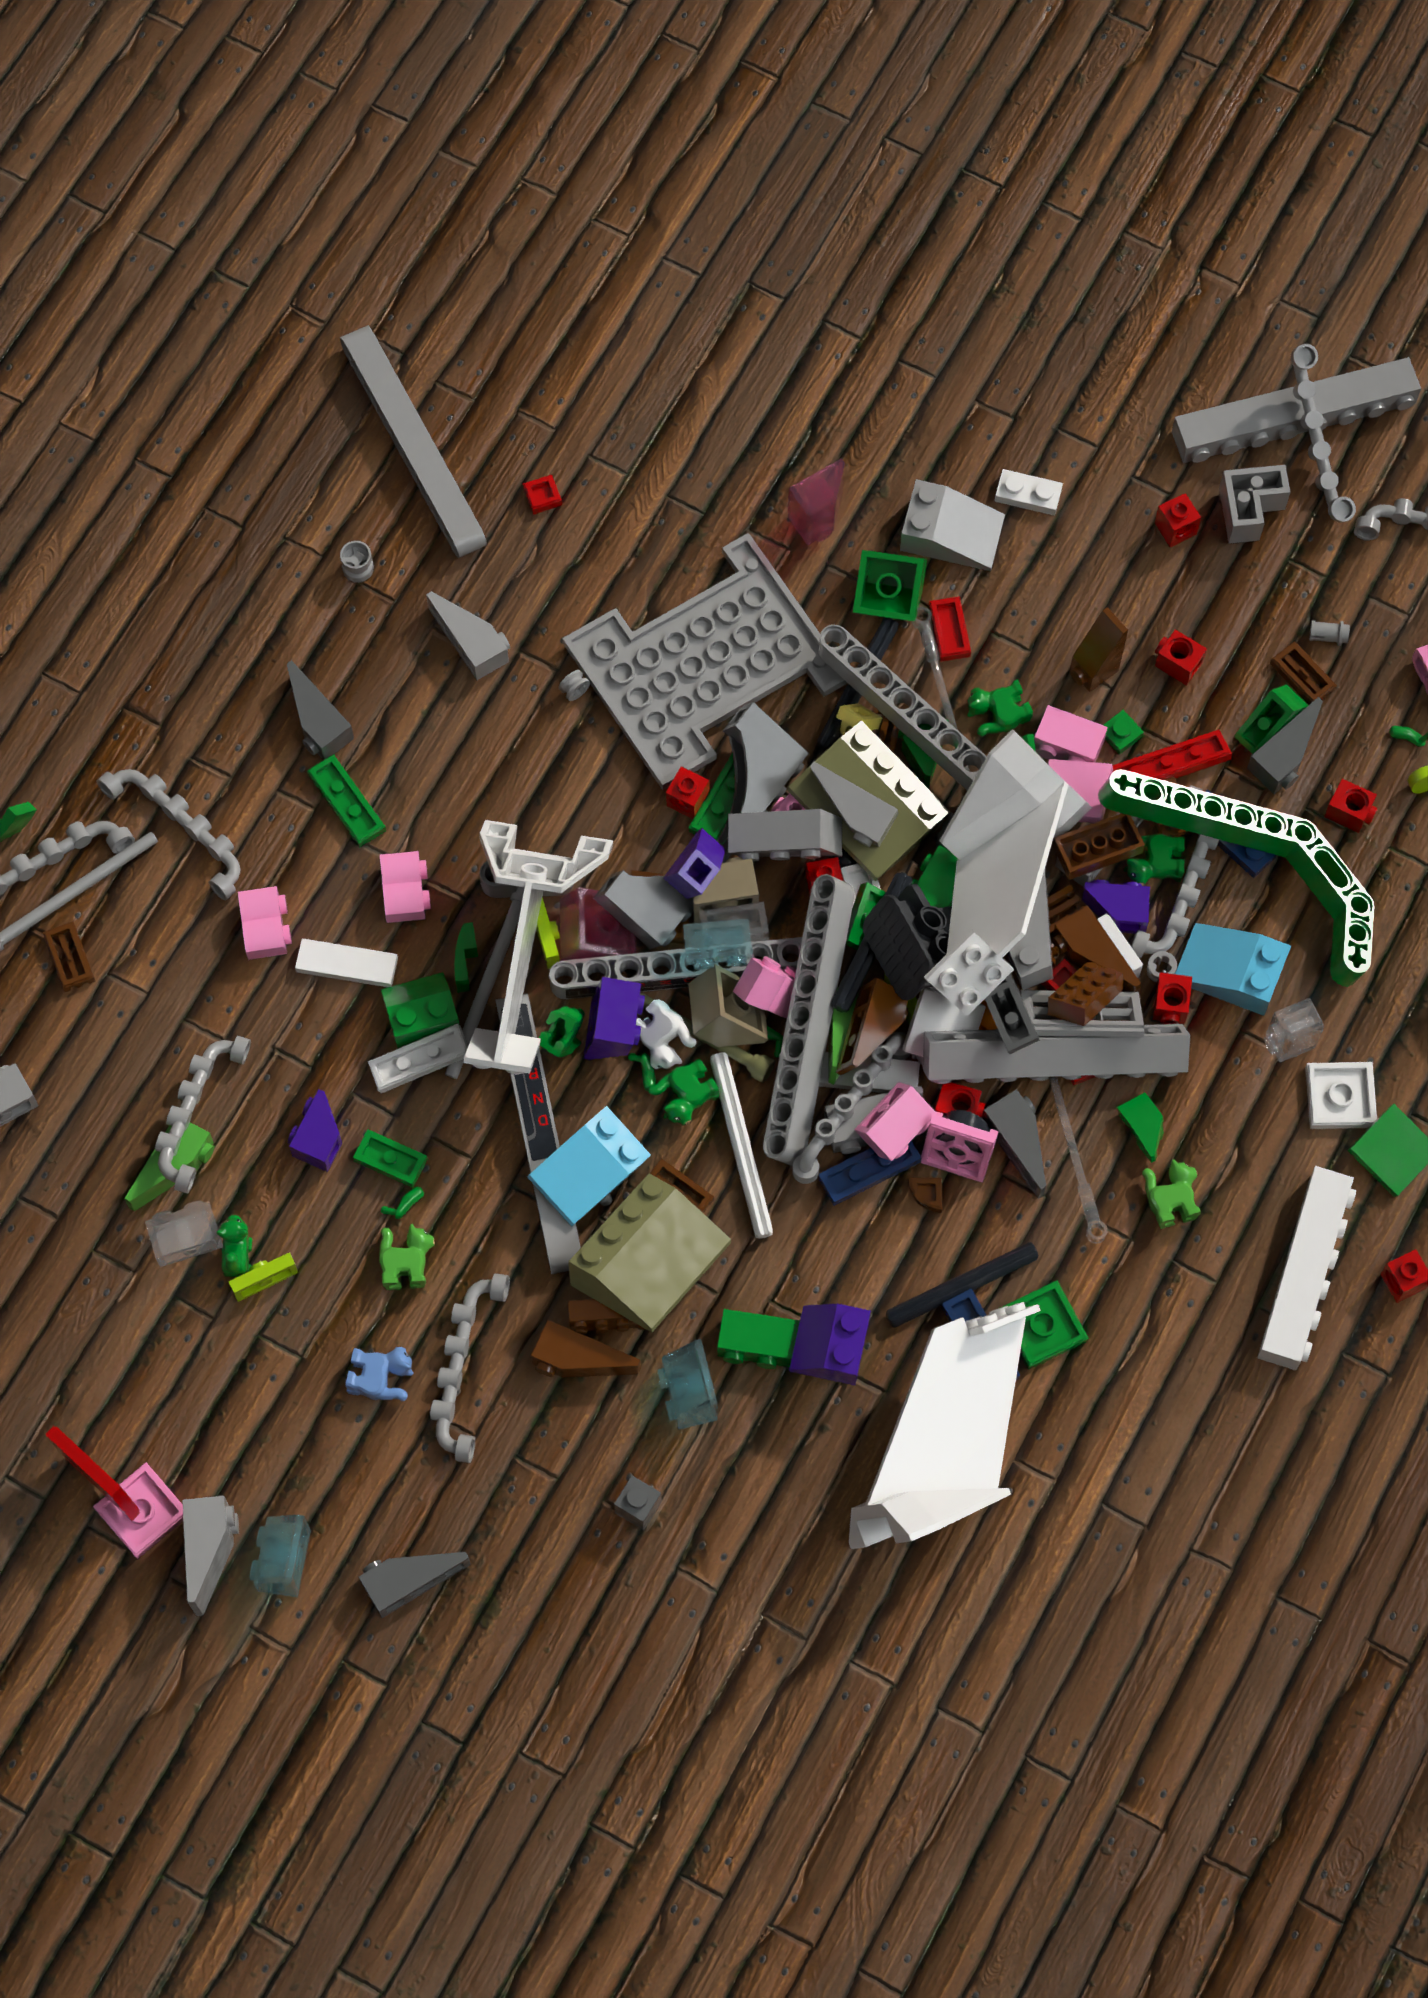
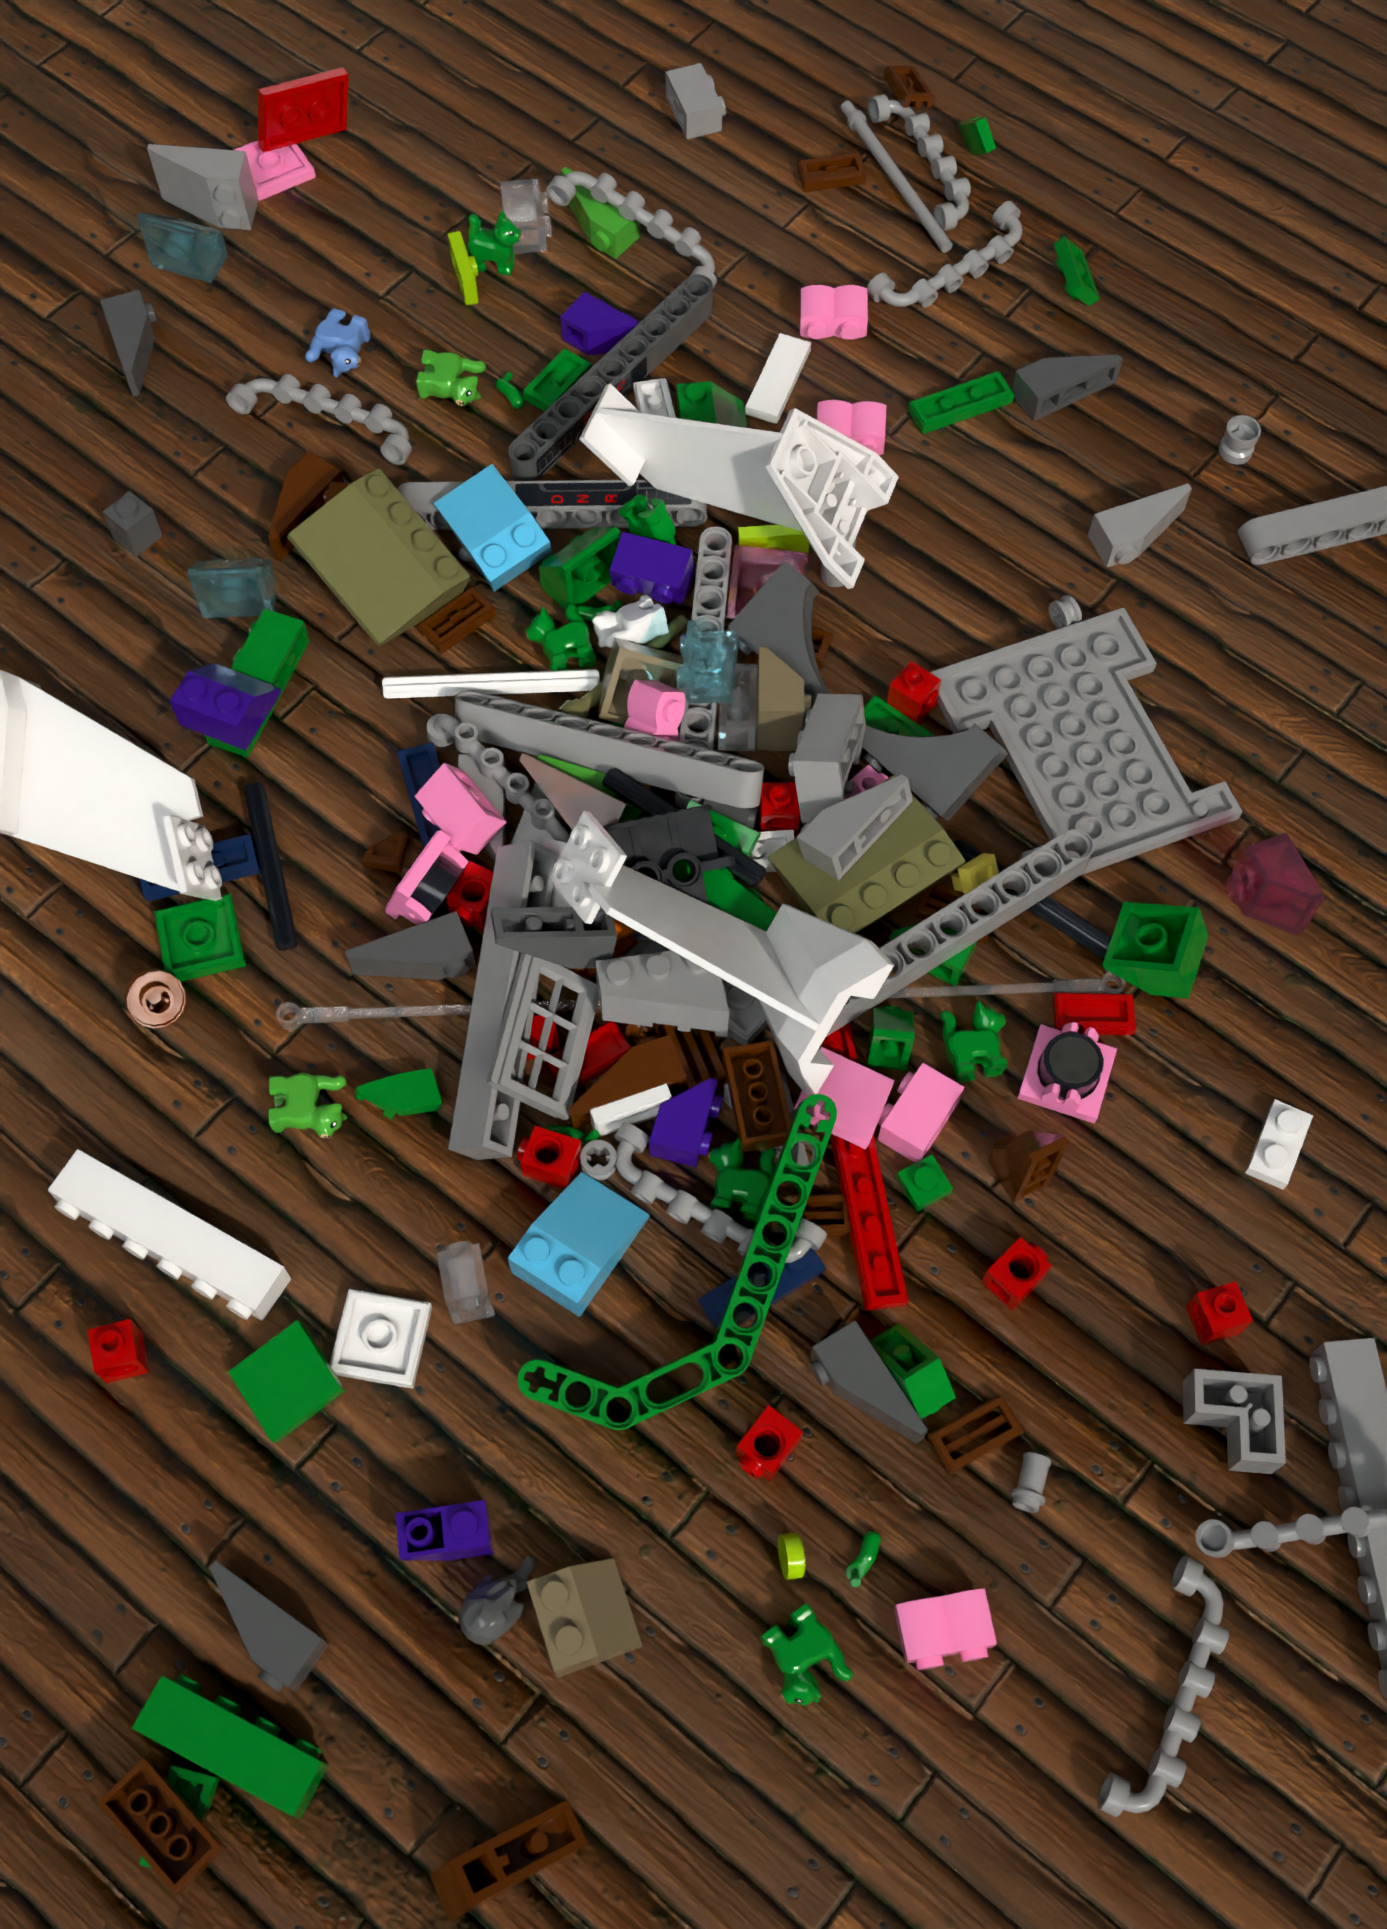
camera: 100 degrees right, 5 degrees down
red tile [523,474,562,515] -> none
dark purple slope [663,828,726,899] -> none
slope [900,479,1005,571] -> none
reddish brown piece [1048,962,1123,1026] -> none
none -> plate [124,969,186,1028]
none -> dark grey beam [508,274,713,481]
none -> green slope [539,527,621,610]
none -> green piece [546,1125,599,1149]
none -> piece [1017,1022,1117,1124]
none -> green plate [1054,236,1100,306]

